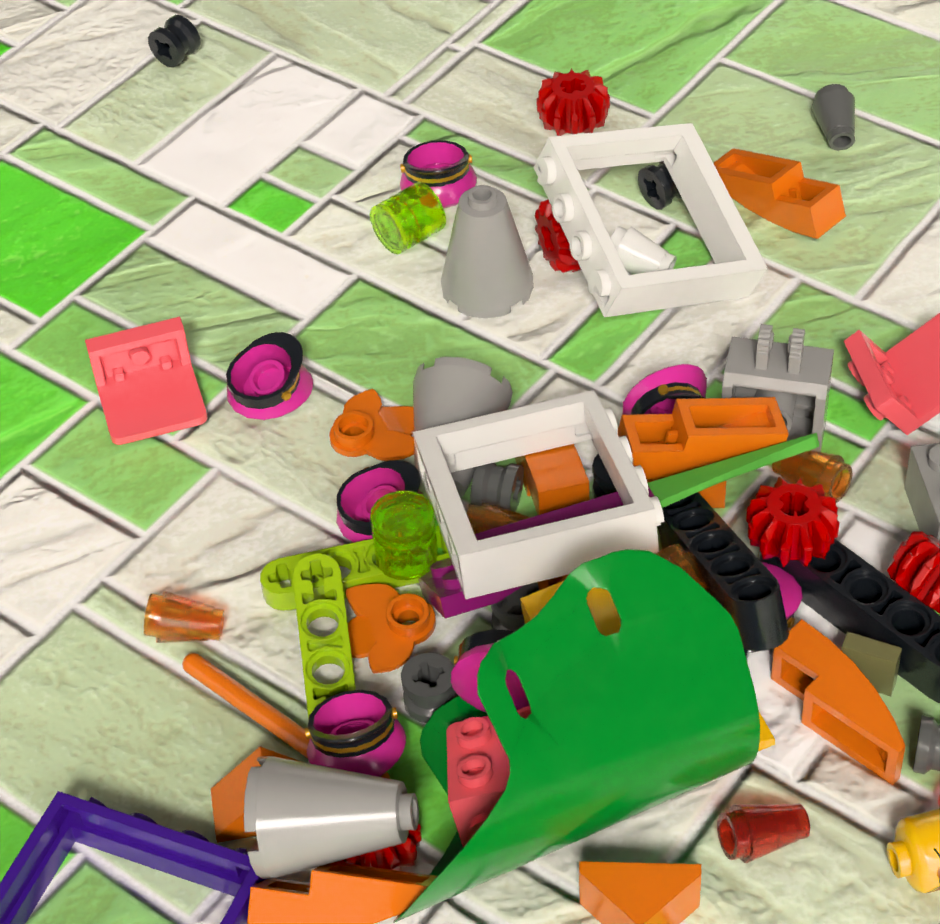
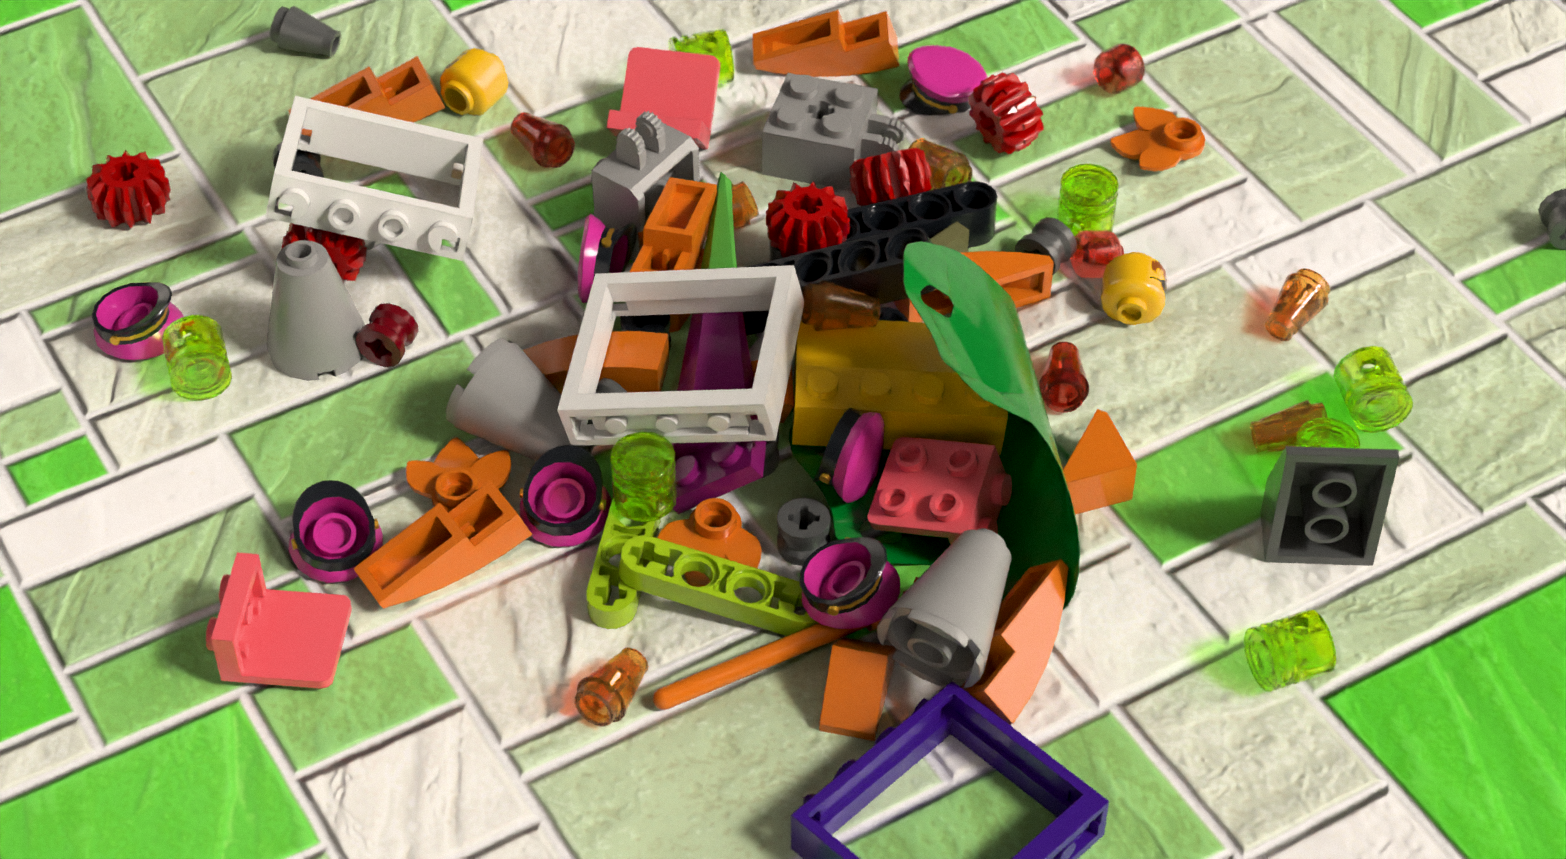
camera: 70 degrees left, 0 degrees up
none -> orange slope [353,480,532,608]
none -> dark red wheel [355,303,419,367]
none -> yellow head [440,48,508,116]
none -> clear red cone [511,112,575,168]

